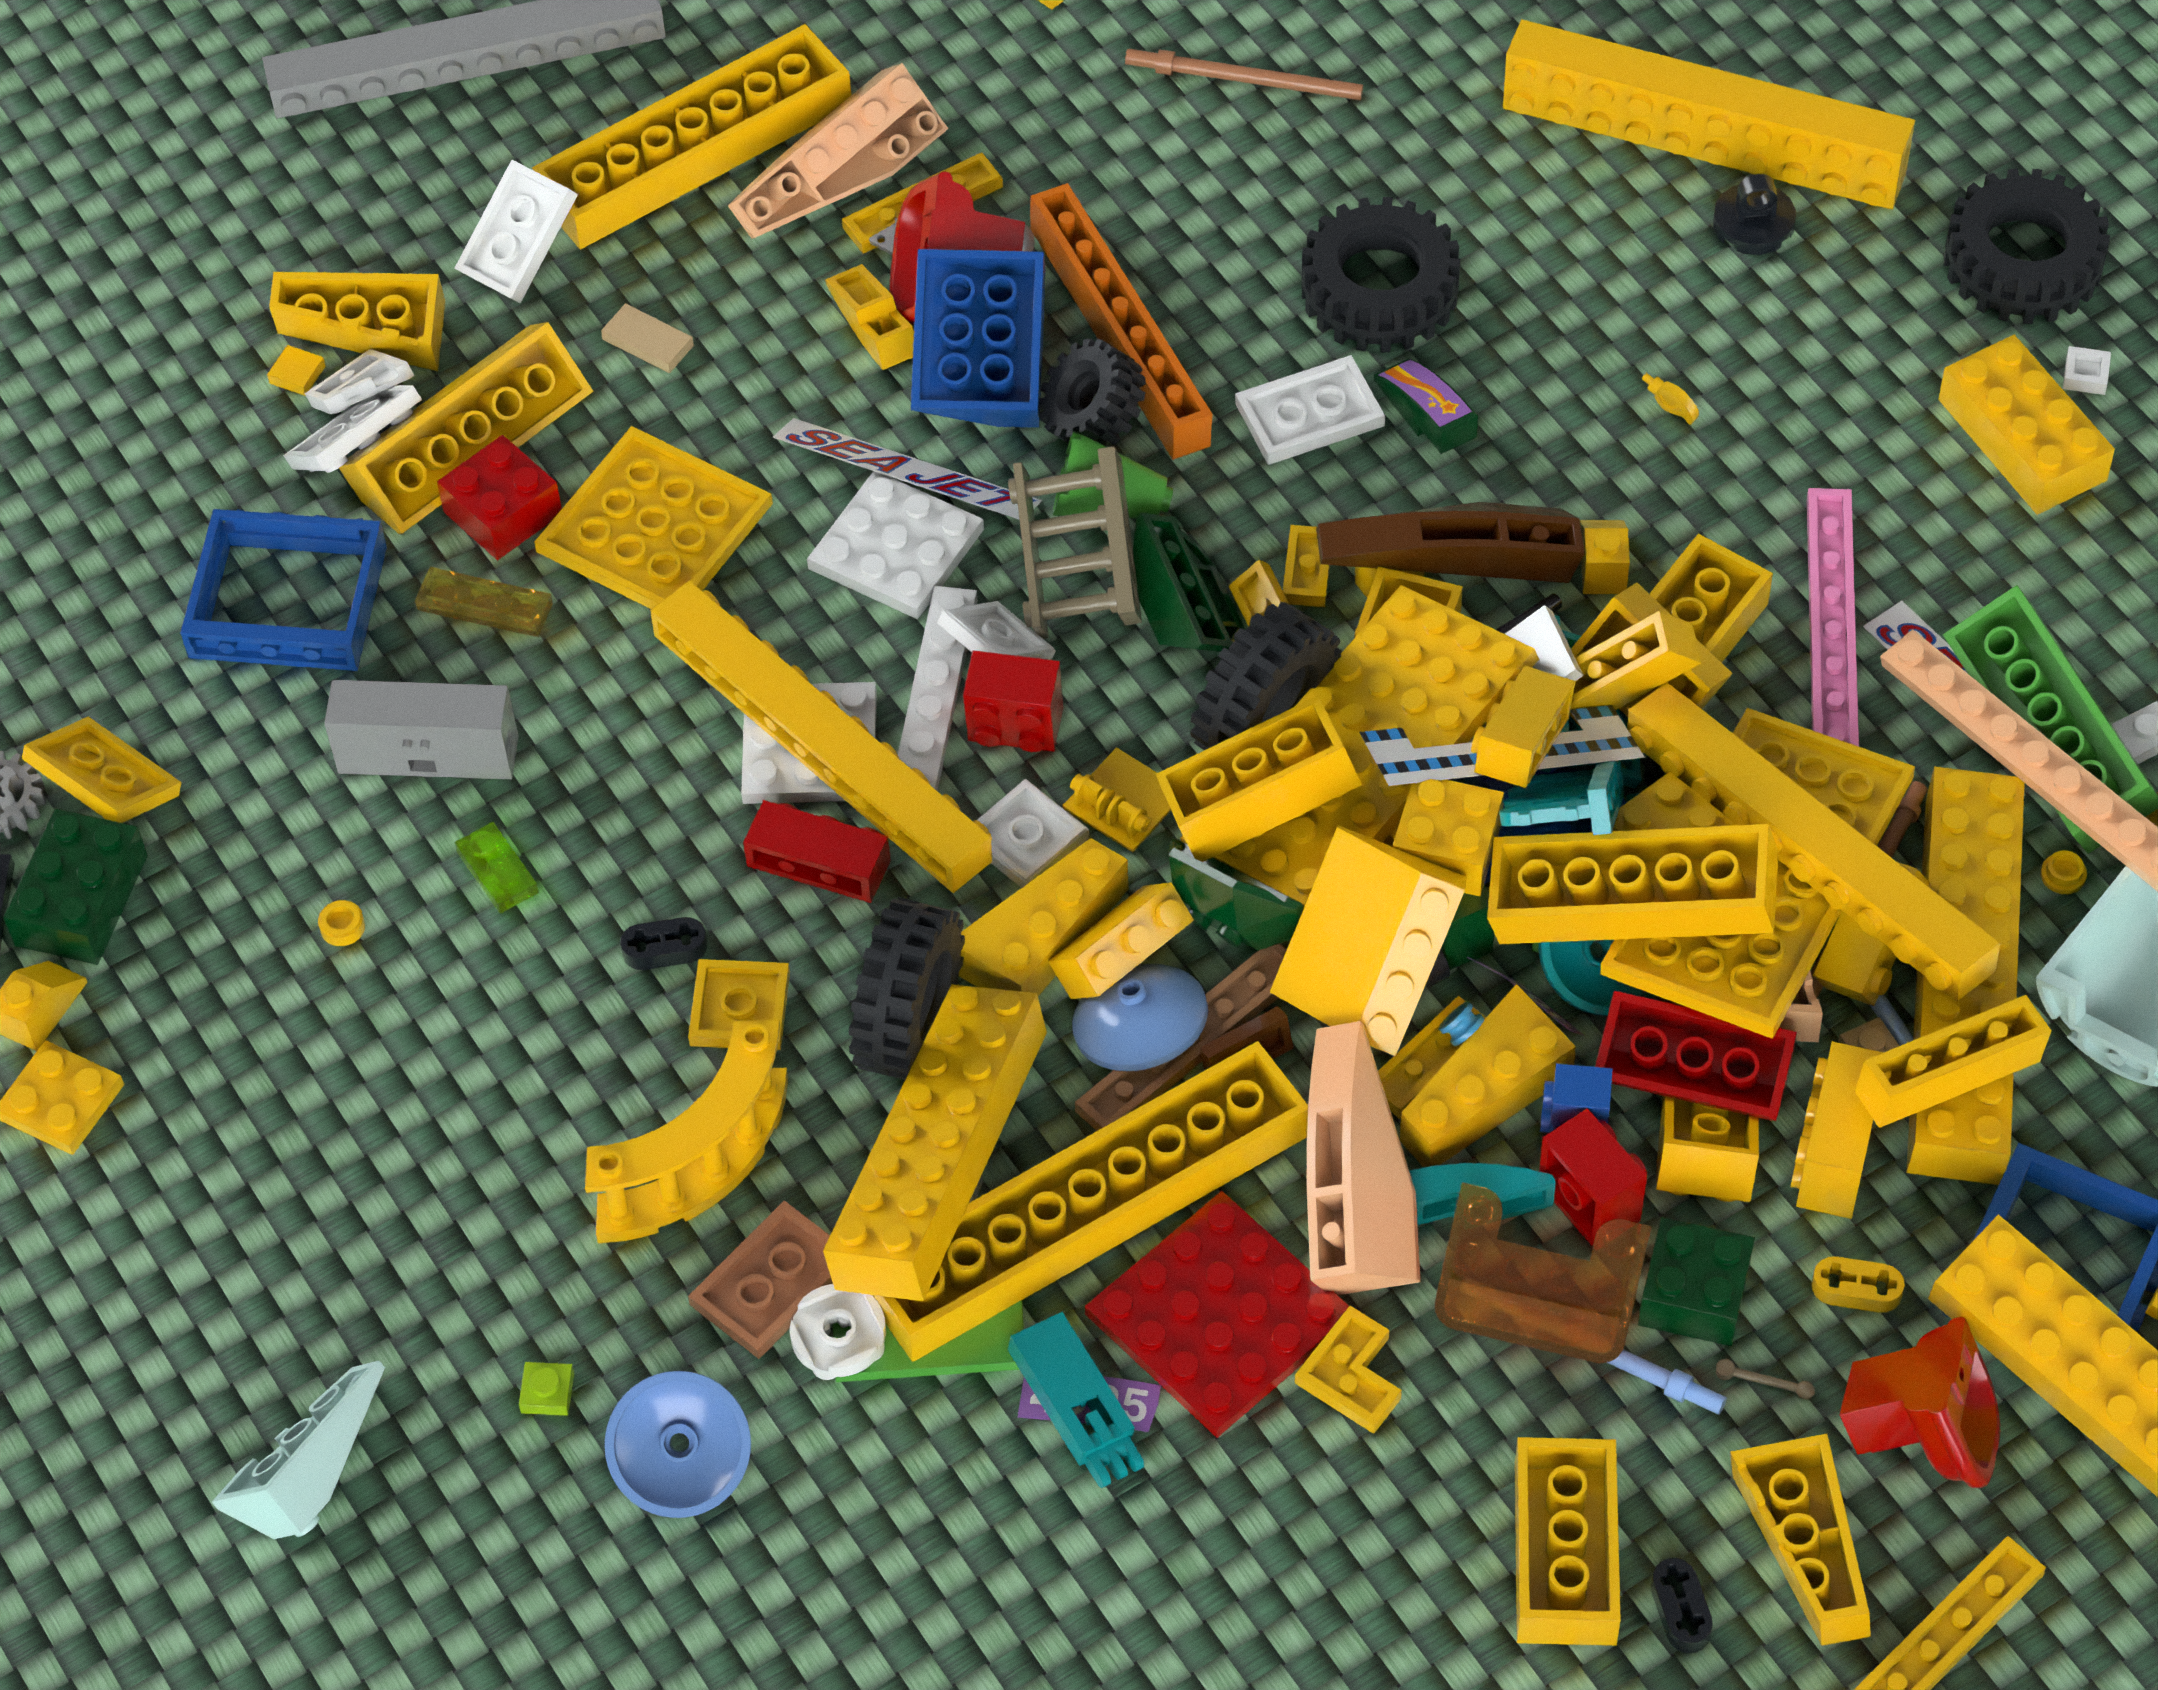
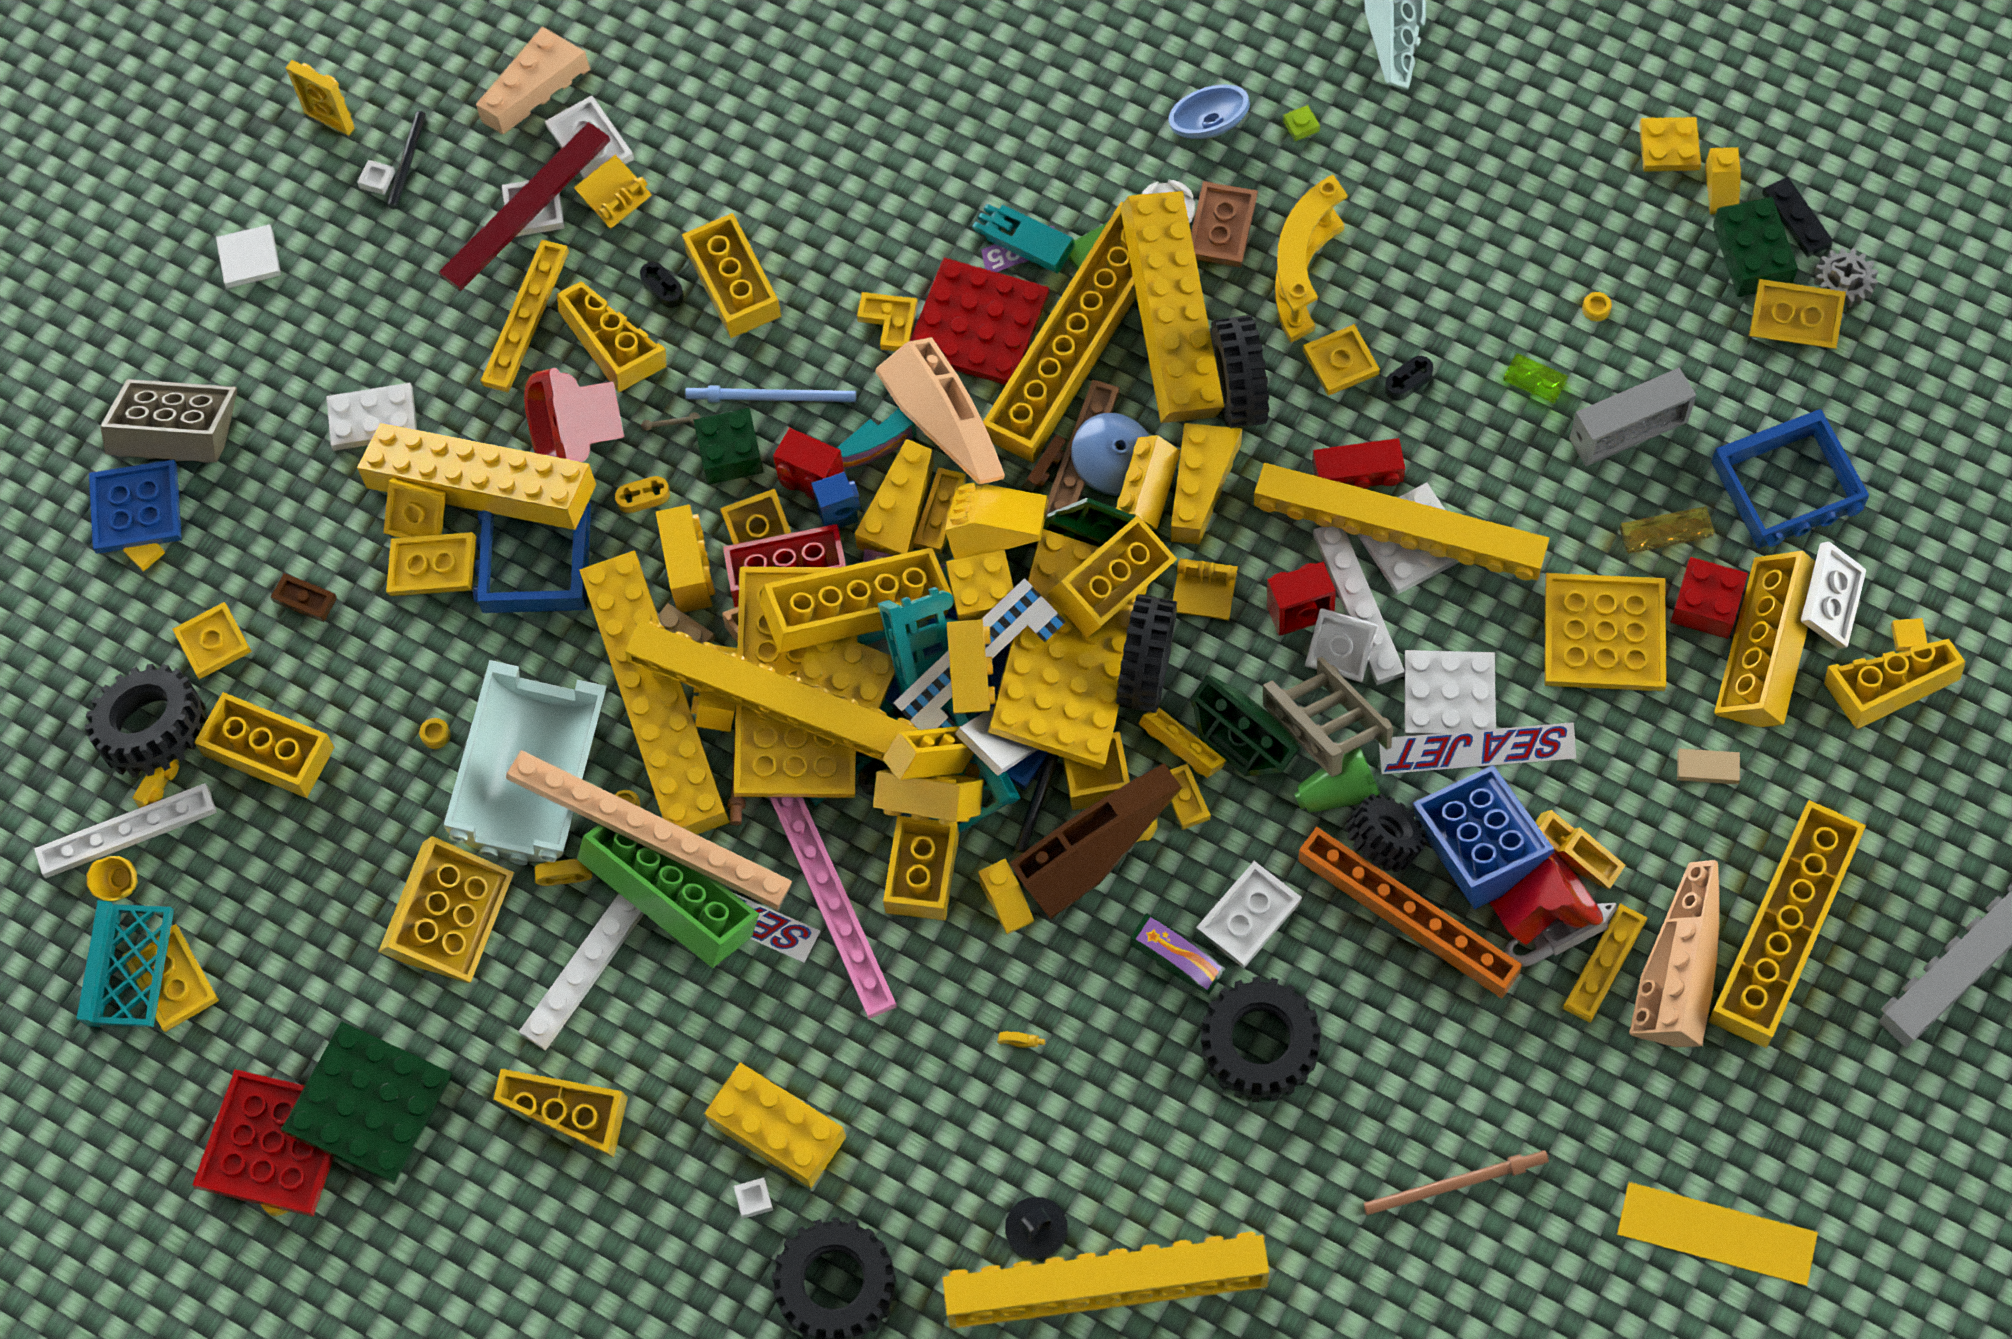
camera: 155 degrees right, 10 degrees up
white wing [305,349,414,414] -> none
white plate [455,160,578,303] -> none
white tile [978,779,1089,888] -> none
clear orange windscreen [1434,1182,1651,1363] -> none
dark azure bush [1438,1001,1485,1046] -> none
yellow brick [1855,995,2052,1128] -> none

